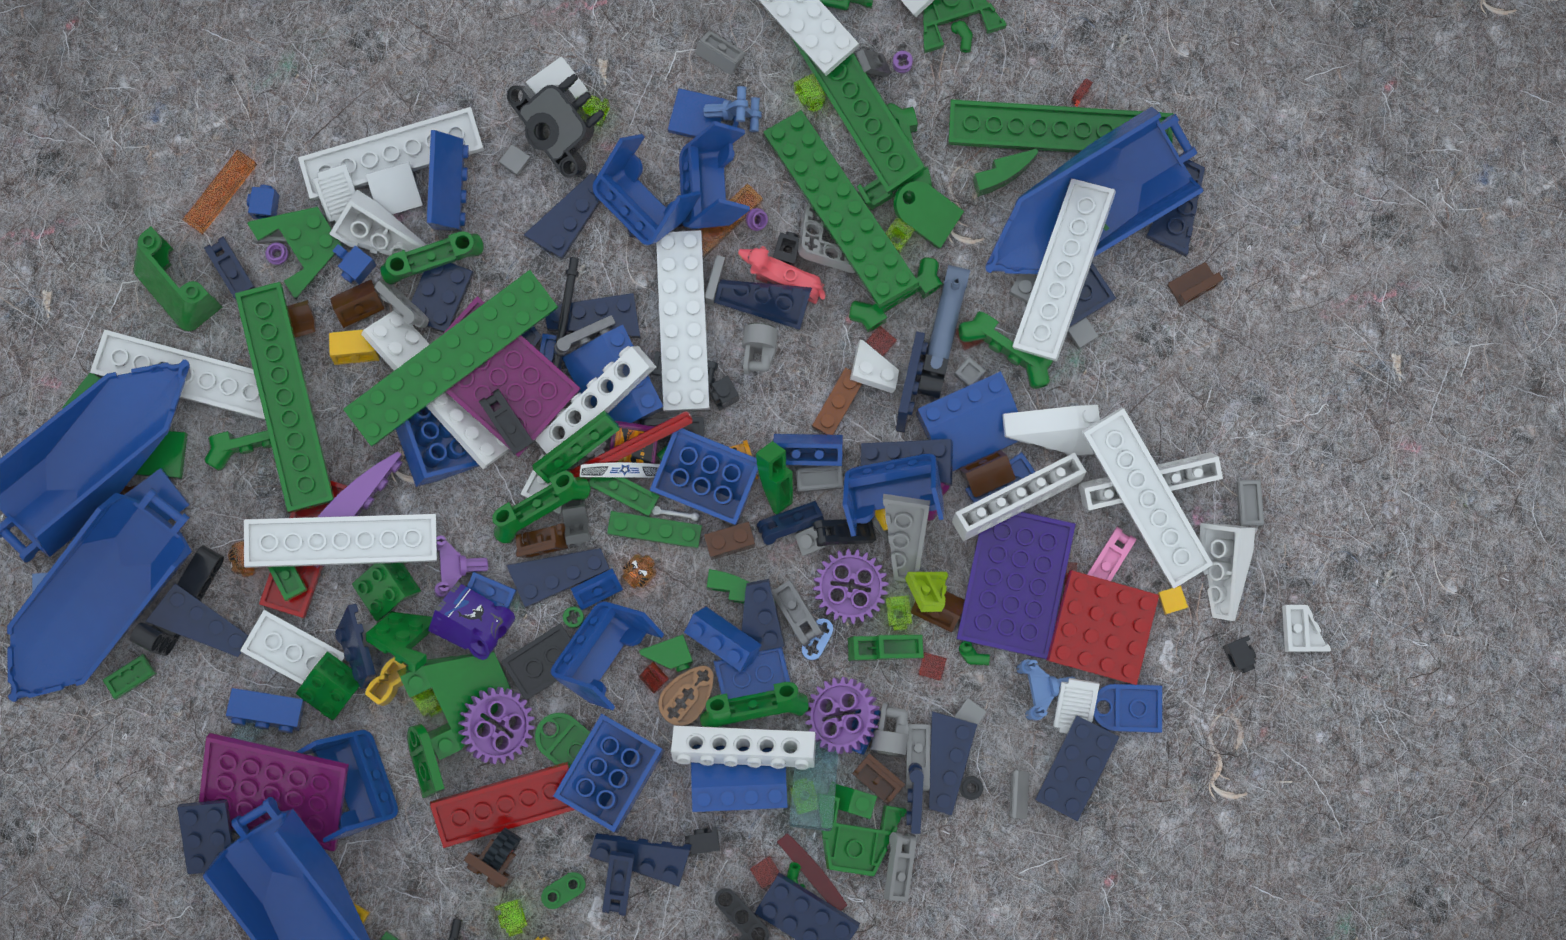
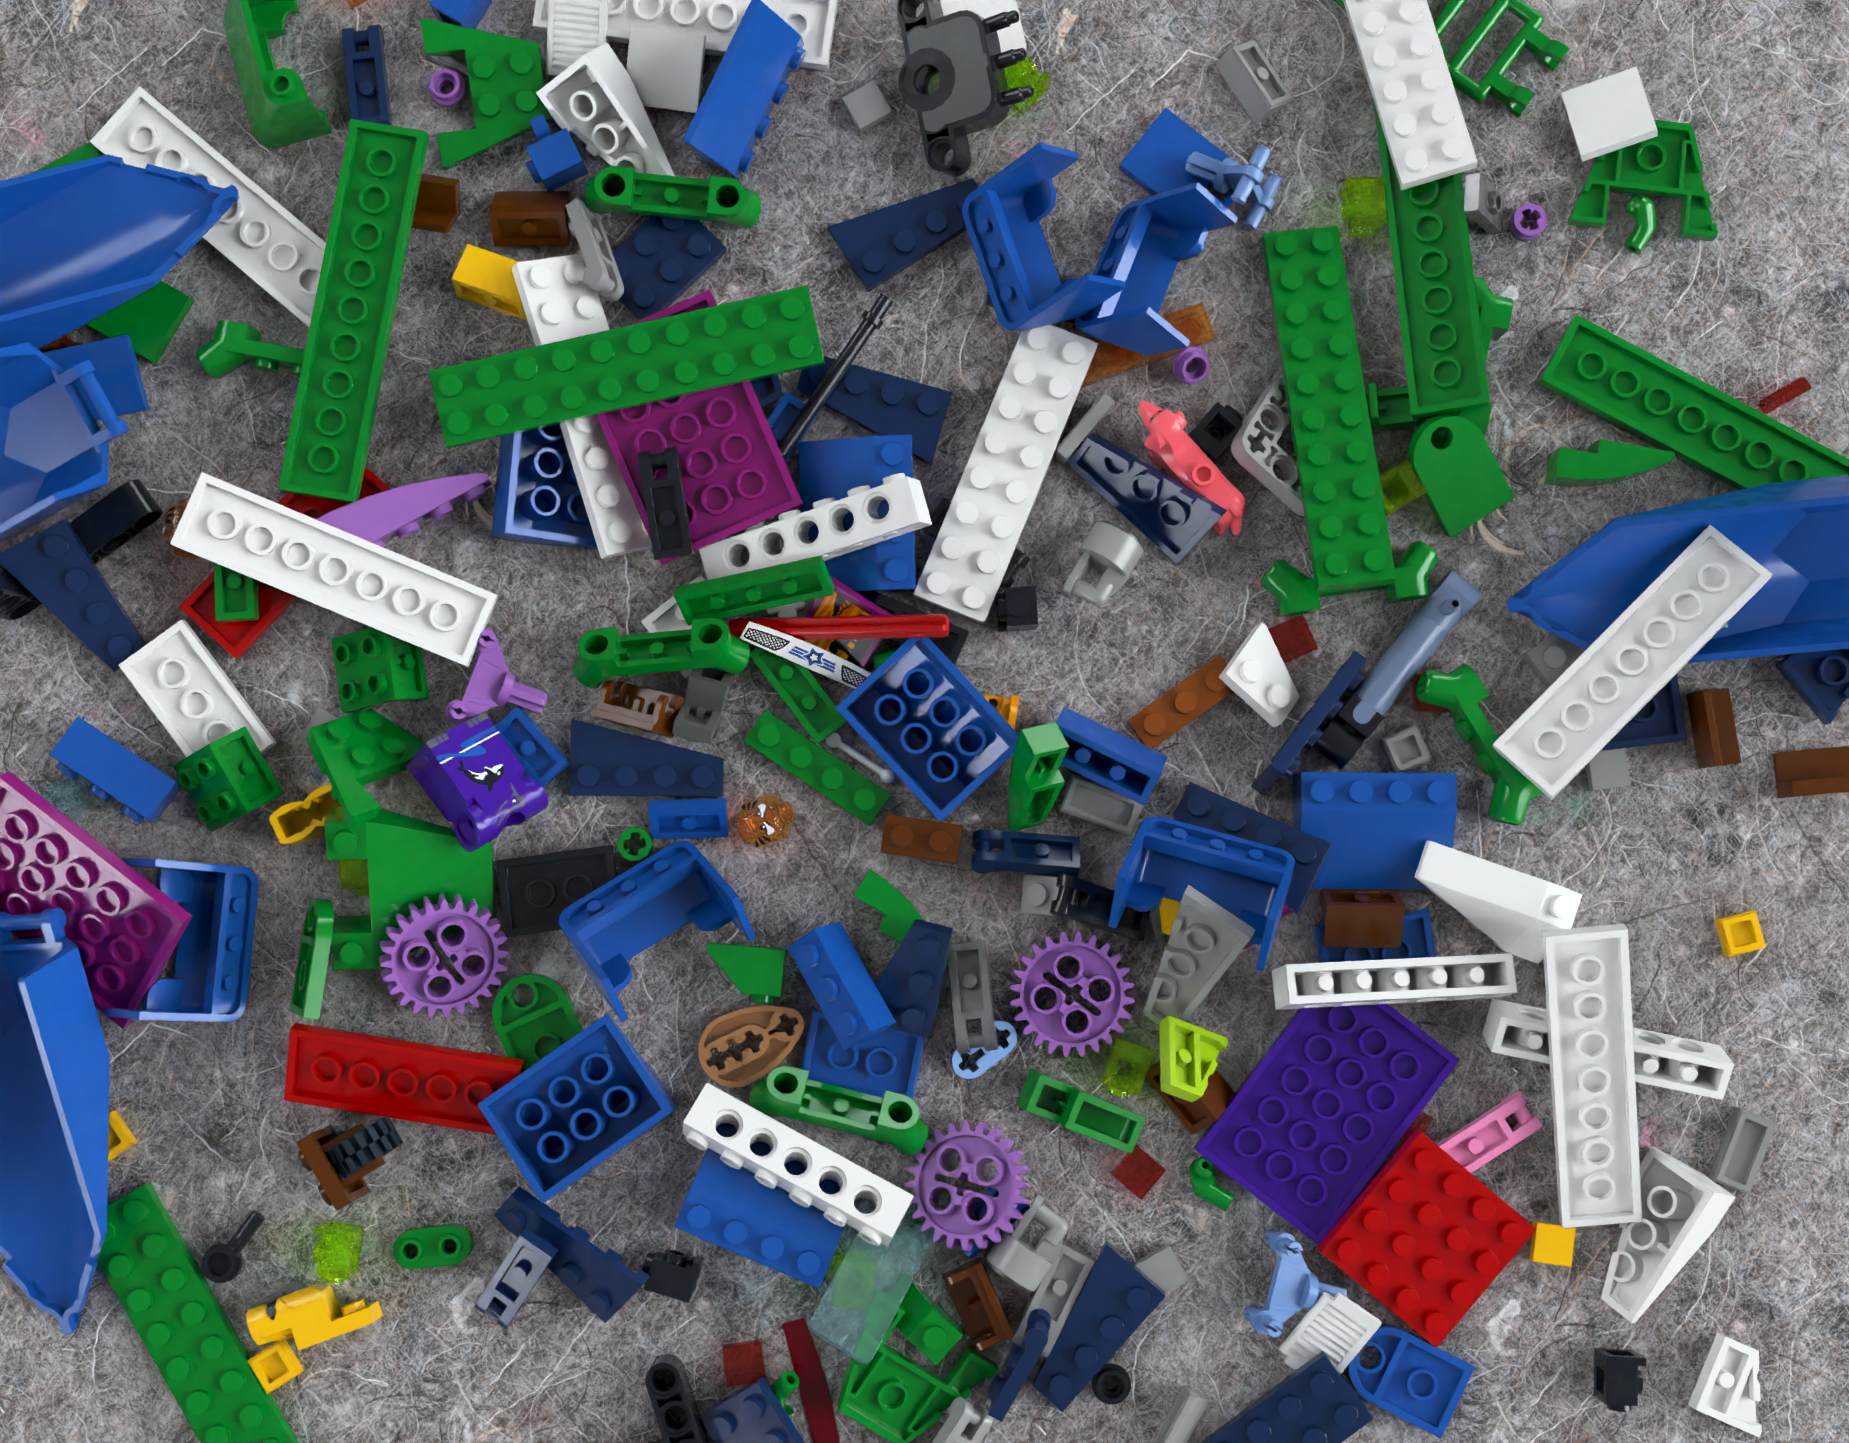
camera: 25 degrees right, 5 degrees up
dark blue wing [335,604,376,689] -> none
flat silver plate [554,315,615,356] -> none
clear red tile [639,662,669,694] -> none
none -> reddish brown panel [1686,688,1742,769]
none -> yellow tile [1714,910,1766,957]

